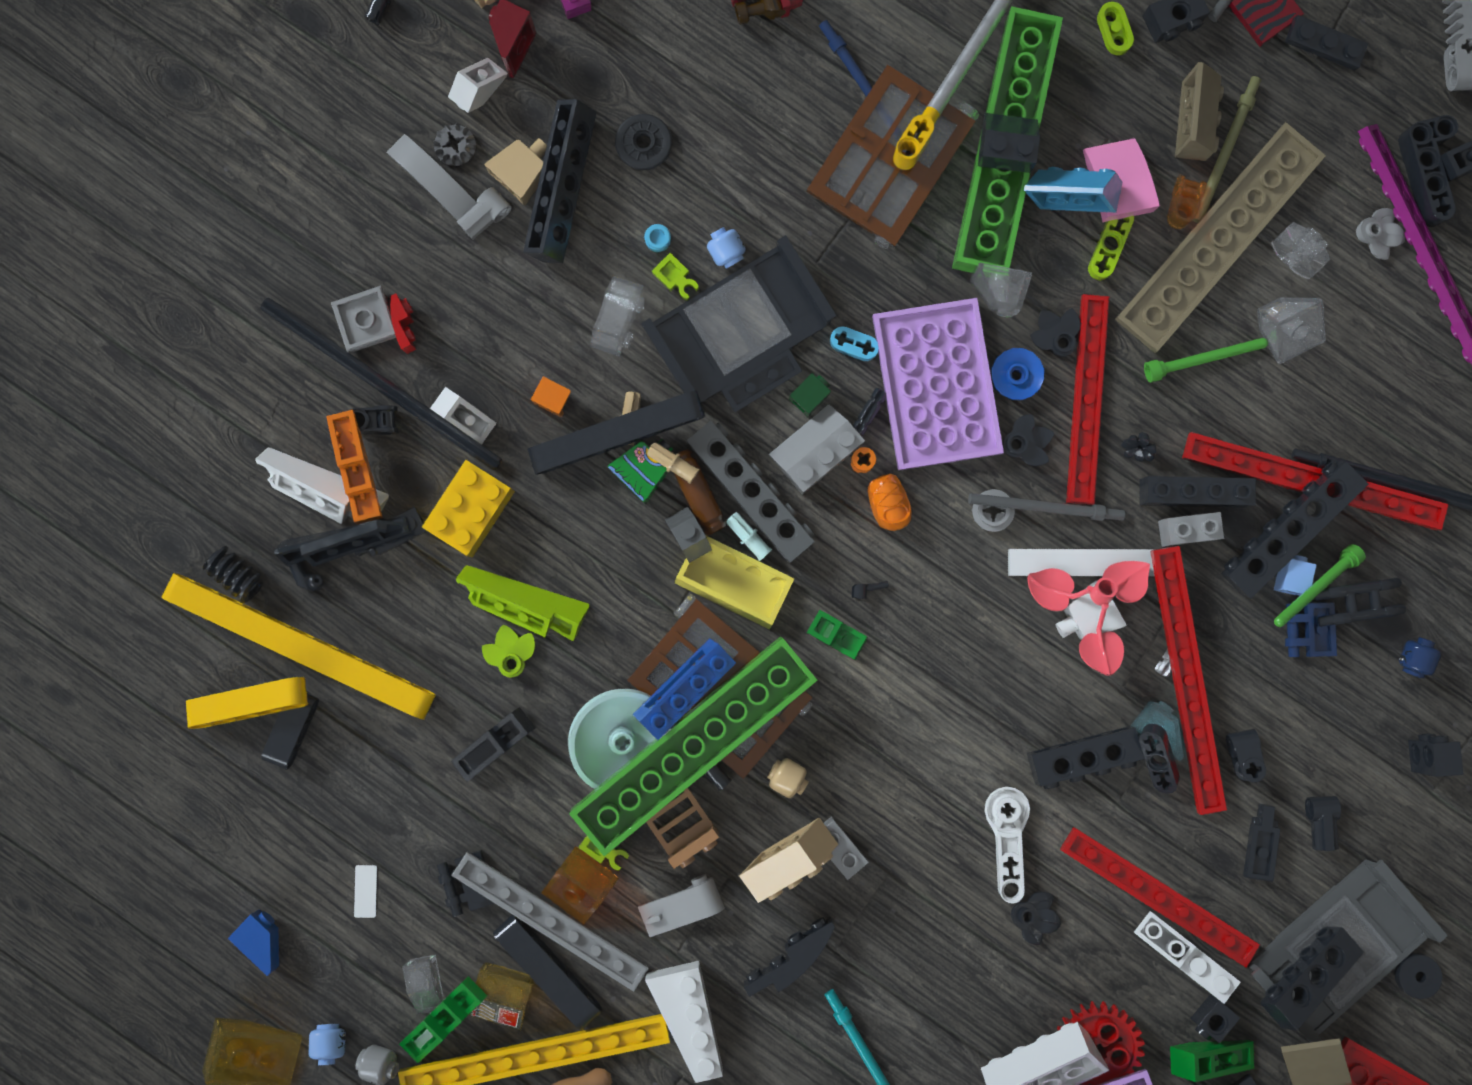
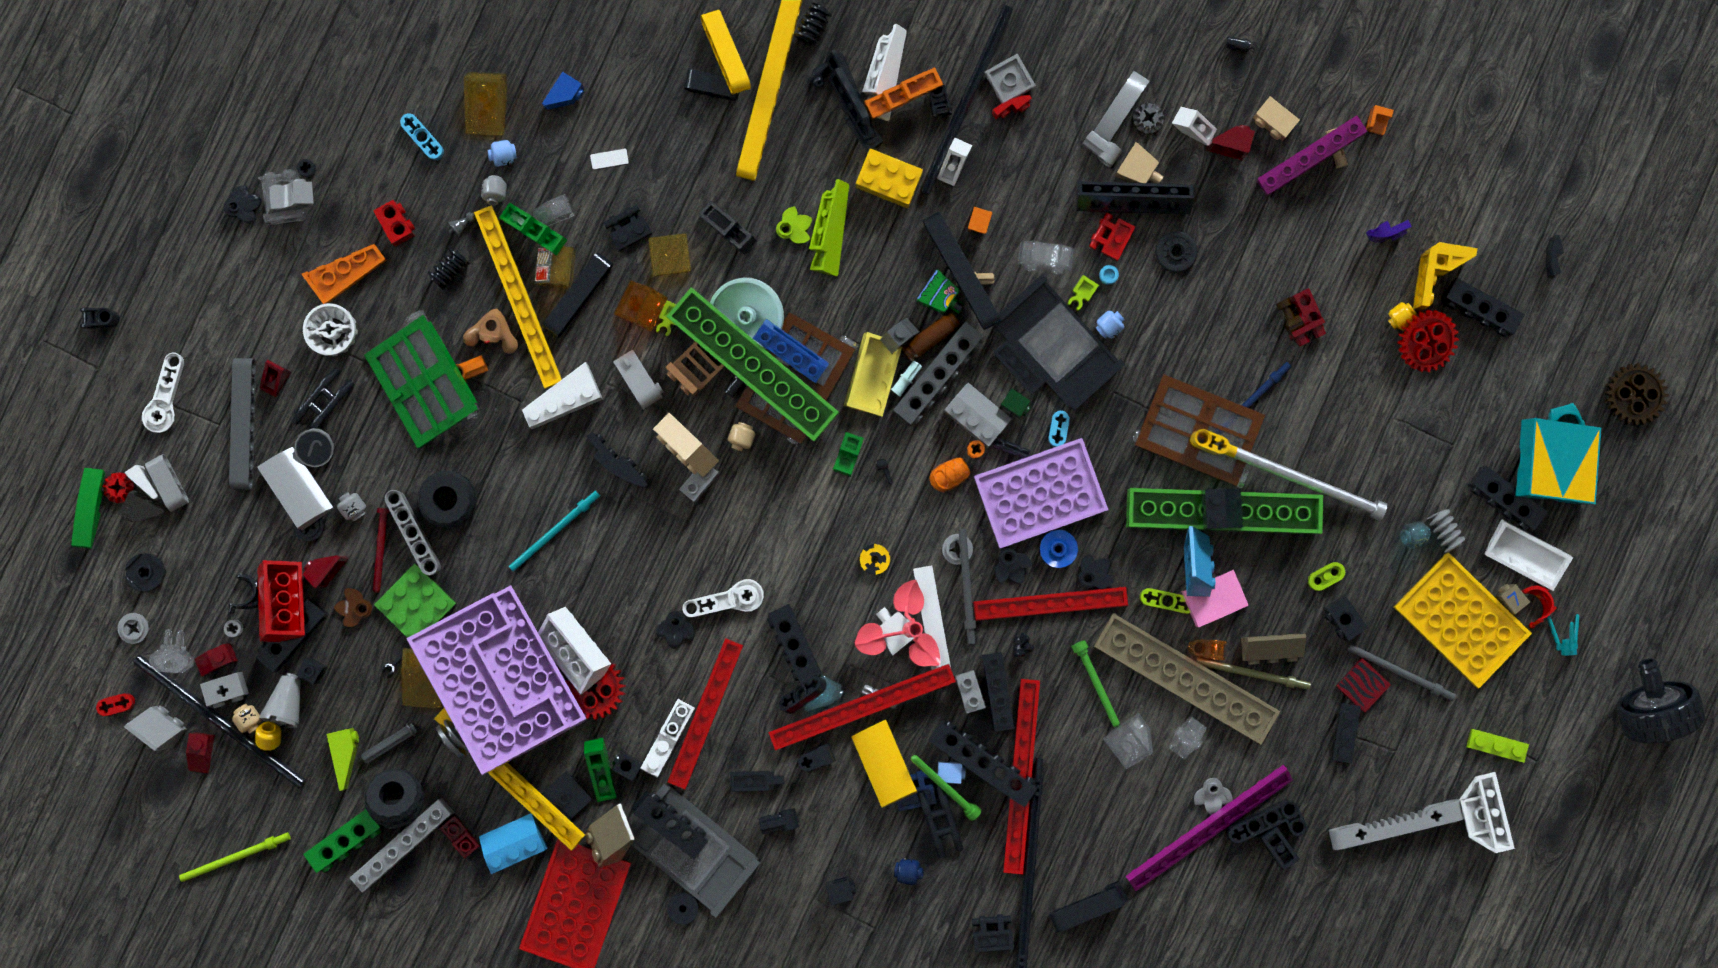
camera: 80 degrees right, 0 degrees up
light grey tile [451,851,648,992] -> none
tan axle [647,442,699,484] -> none
clear slope [970,263,1032,317] -> none
none -> clear yellow plate [649,233,691,276]
none -> yellow slope [852,720,917,808]
none -> yellow piece [860,544,890,575]
none -> red plate [1089,213,1135,261]

